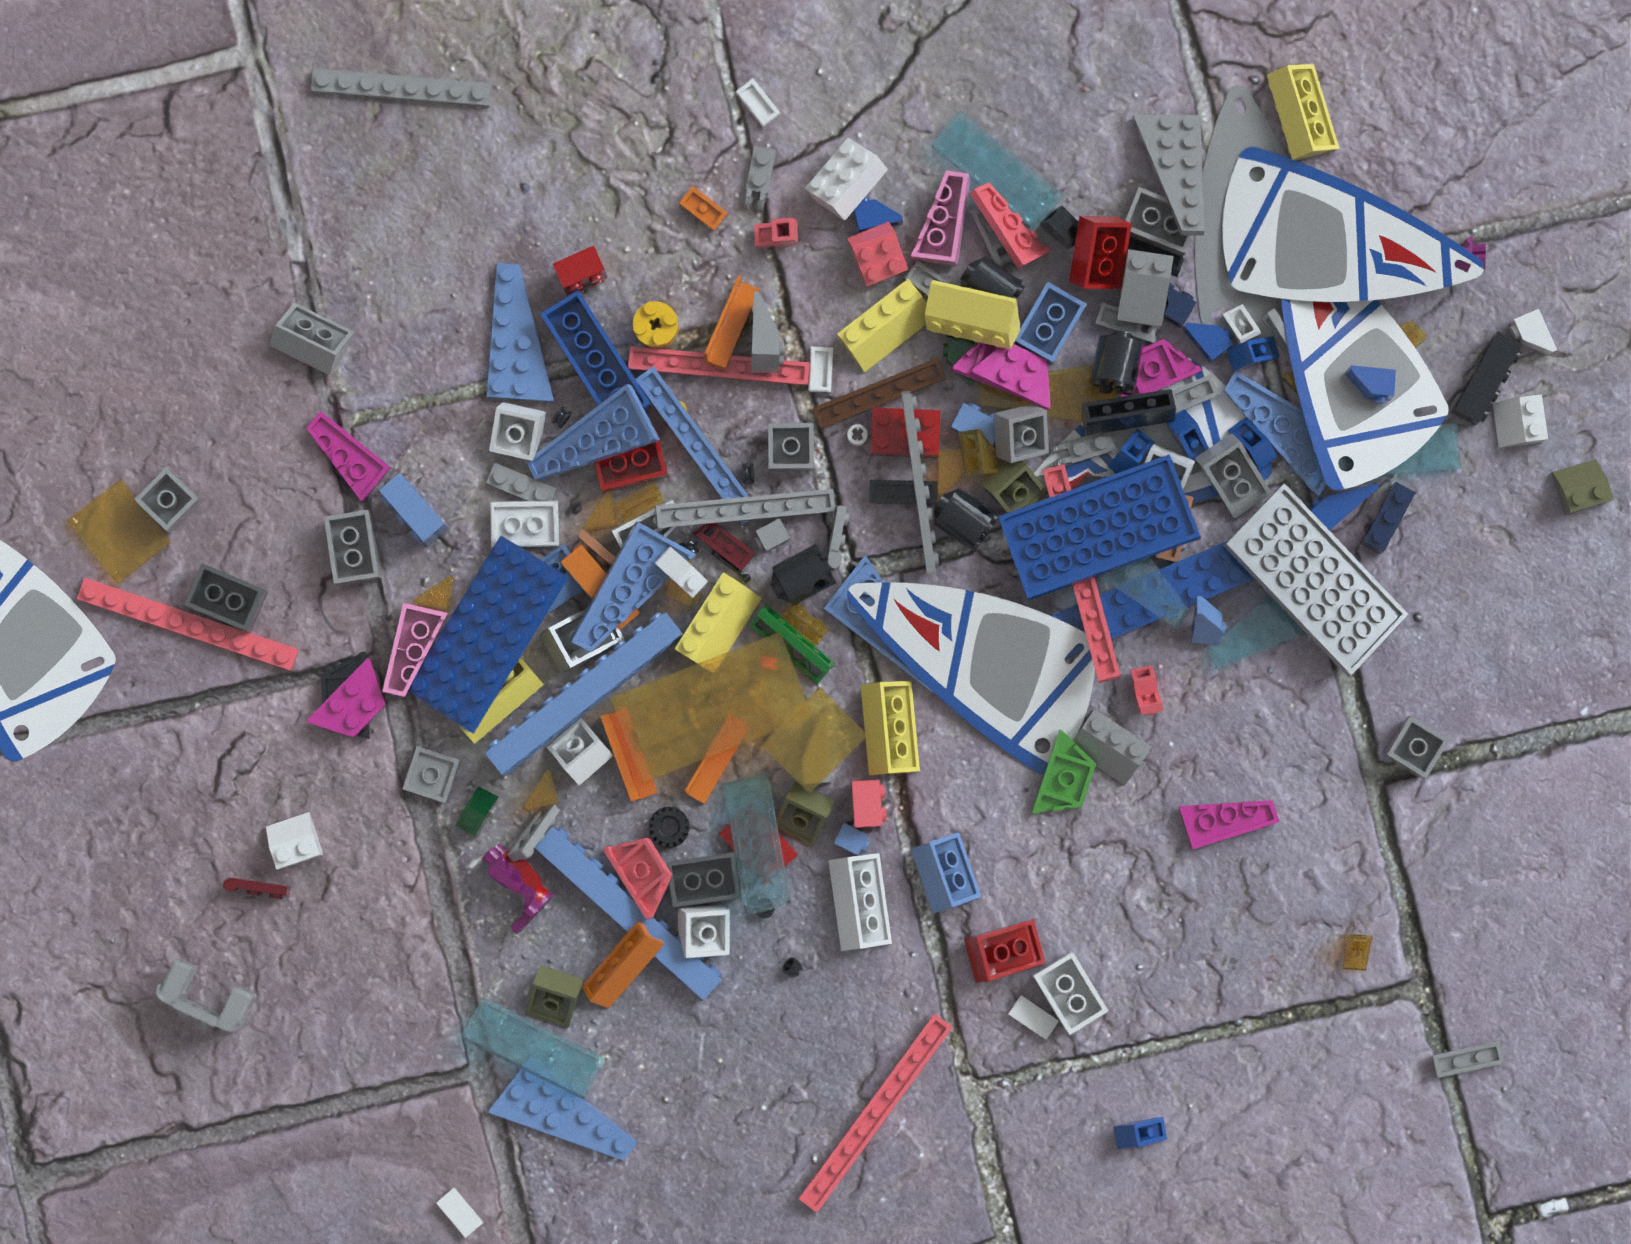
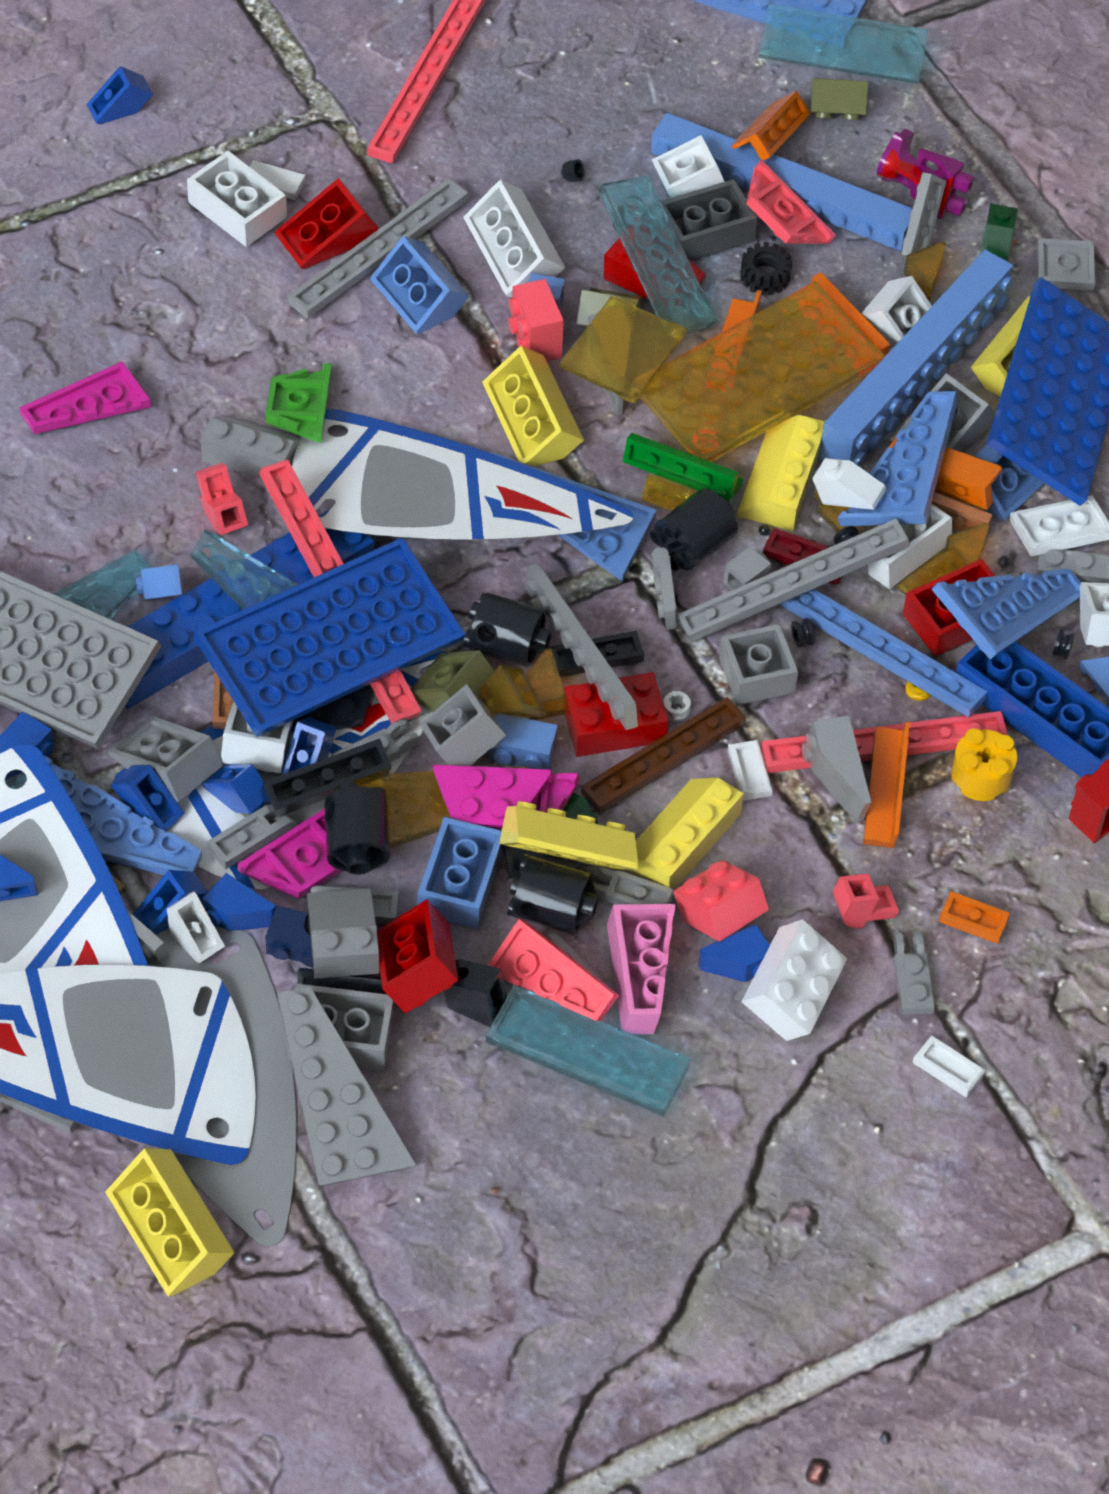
camera: 160 degrees right, 30 degrees down
none -> light grey plate [288,178,469,319]

